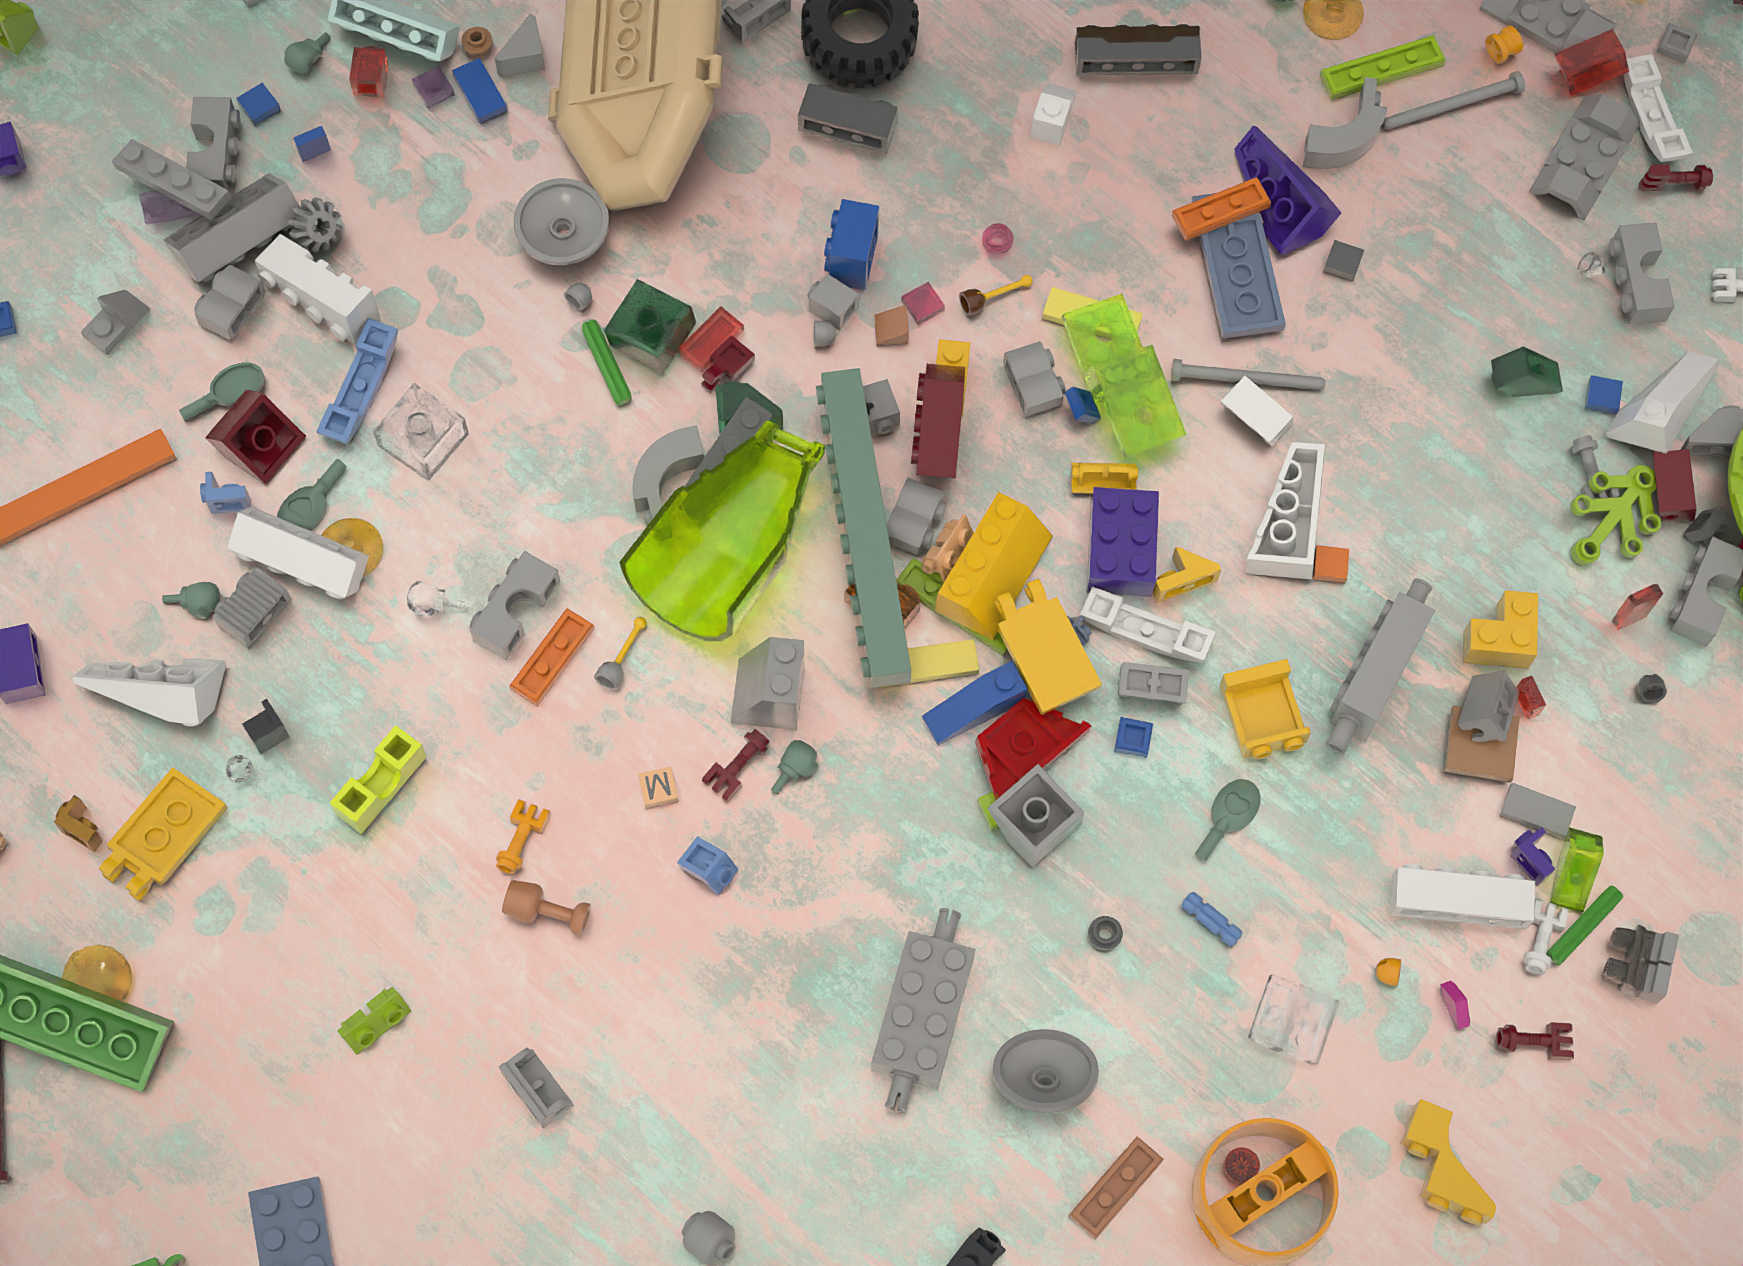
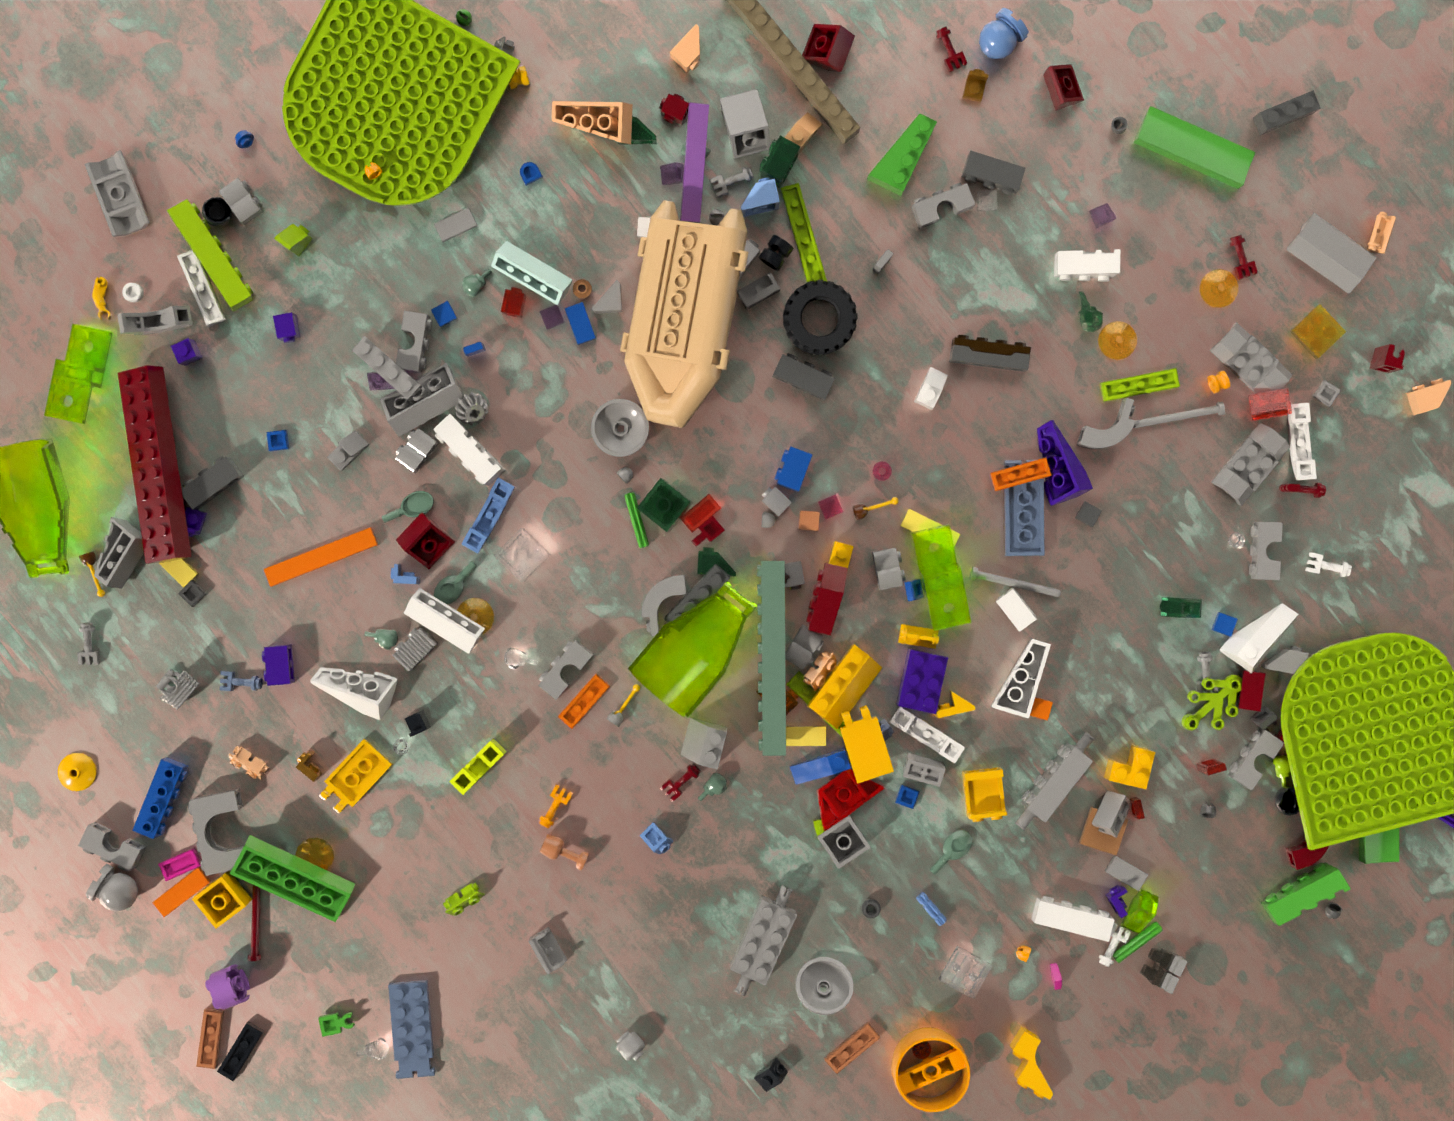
camera: 10 degrees right, 20 degrees up
light nougat tile [638,767,679,808] -> none
dark red hinge [1496,1022,1574,1060] -> none

